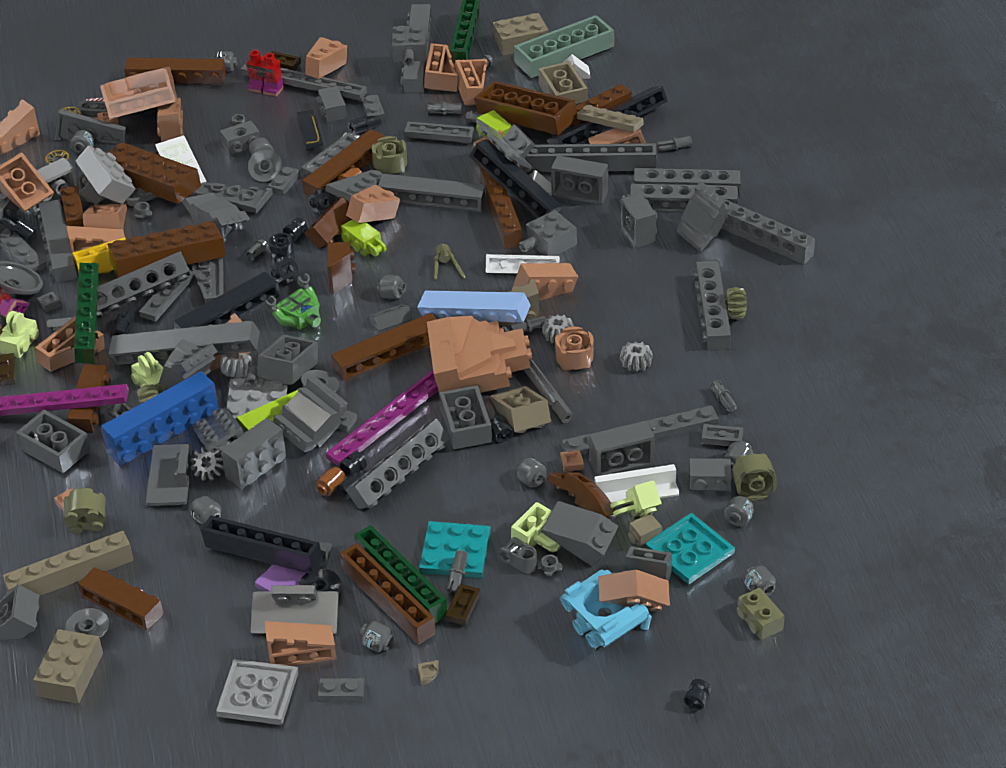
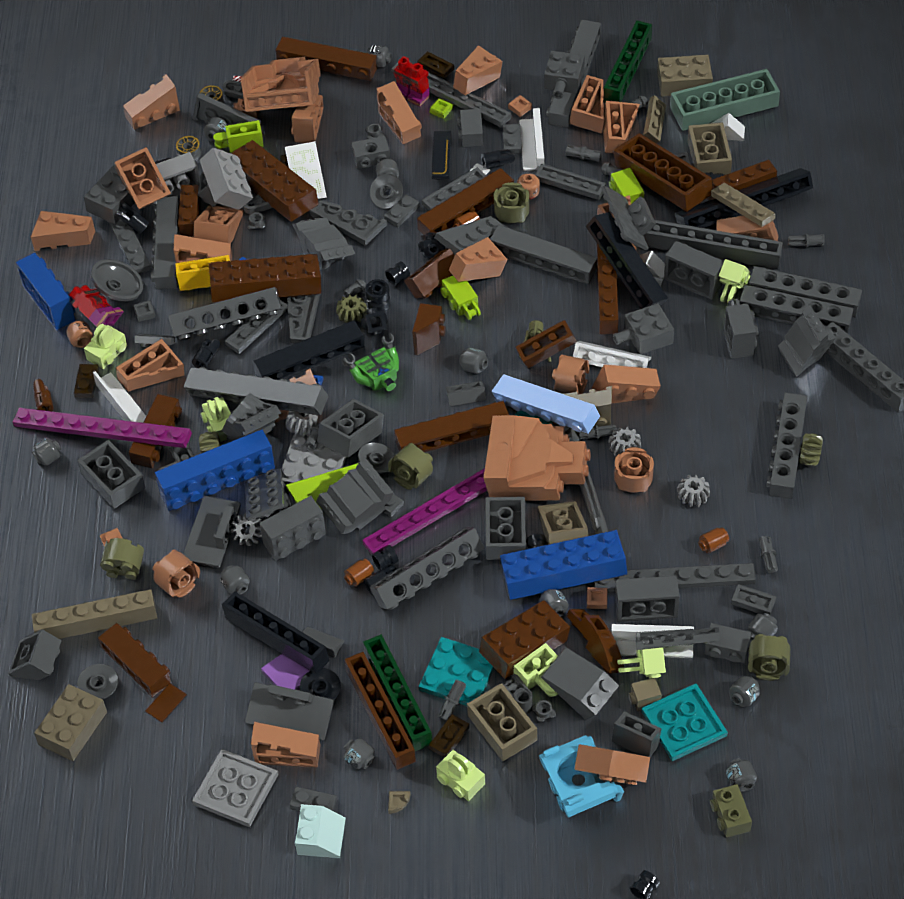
camera: 15 degrees right, 10 degrees up
dark green brick [74,263,99,364] -> none
none -> white panel [93,371,146,423]
none -> reddish brown sticker [145,683,187,722]
none -> nougat brick [153,550,200,598]
none -> lime brick [213,120,264,153]
none -> light aqua slope [295,804,346,858]
none -> olive gear [336,294,367,323]
none -> nougat wedge [376,81,422,144]
none -> olive brick [388,443,433,490]
none -> lime tile [429,98,453,119]
none -> yellowish green brick [436,750,485,801]
none -> dark tan brick [467,683,537,762]
none -> reddish brown brick [479,600,570,679]
none -> blue brick [500,530,627,600]
none -> nougat plate [508,95,532,117]
none -> reddish brown brick [516,320,577,369]
none -> nougat head [517,173,540,200]
none -> white panel [519,108,544,171]
none -> nougat brick [552,354,589,394]
none -> dark grey wing [636,627,720,650]
none -> dark tan plate [643,95,666,144]
none -> dark orange brick [698,527,729,553]
none -> yellowish green brick [719,259,751,304]

